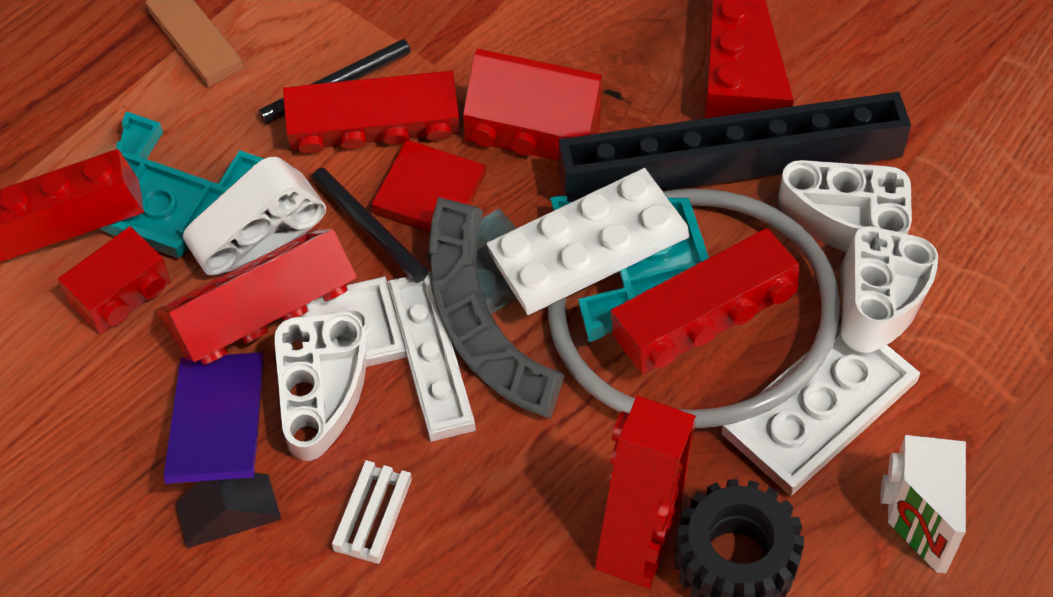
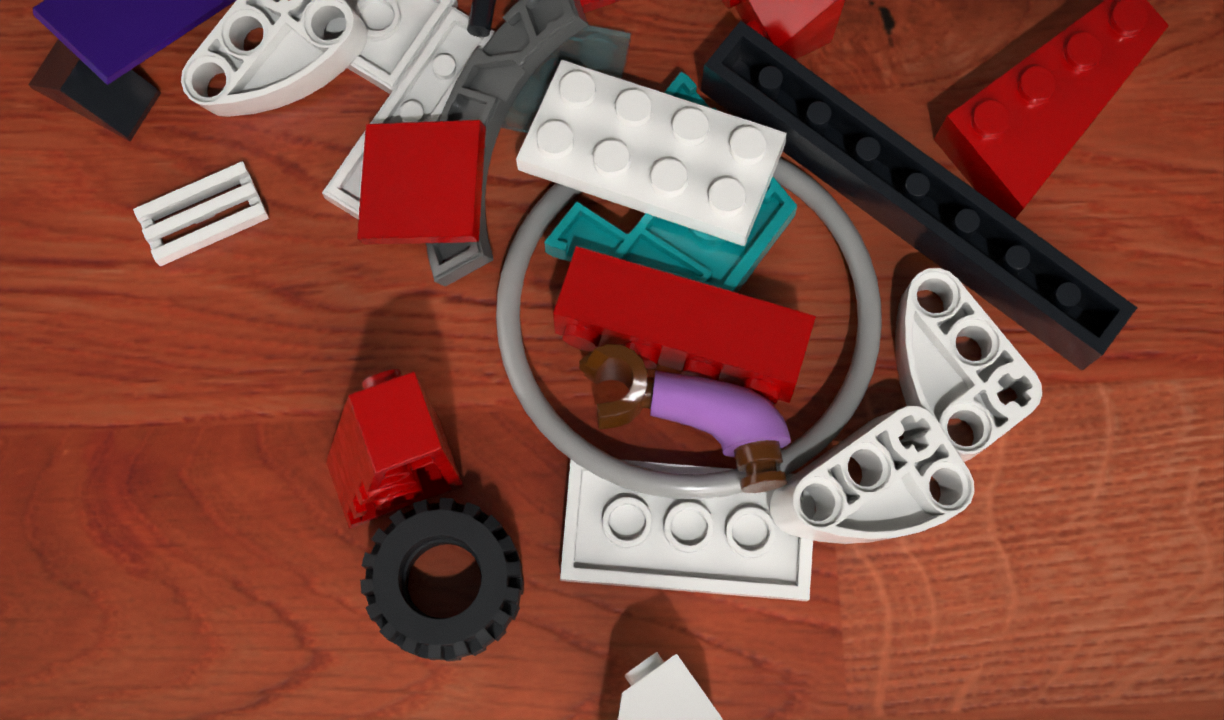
camera: 45 degrees right, 20 degrees up
none -> red tile [357,120,486,245]
none -> piece [579,344,791,493]

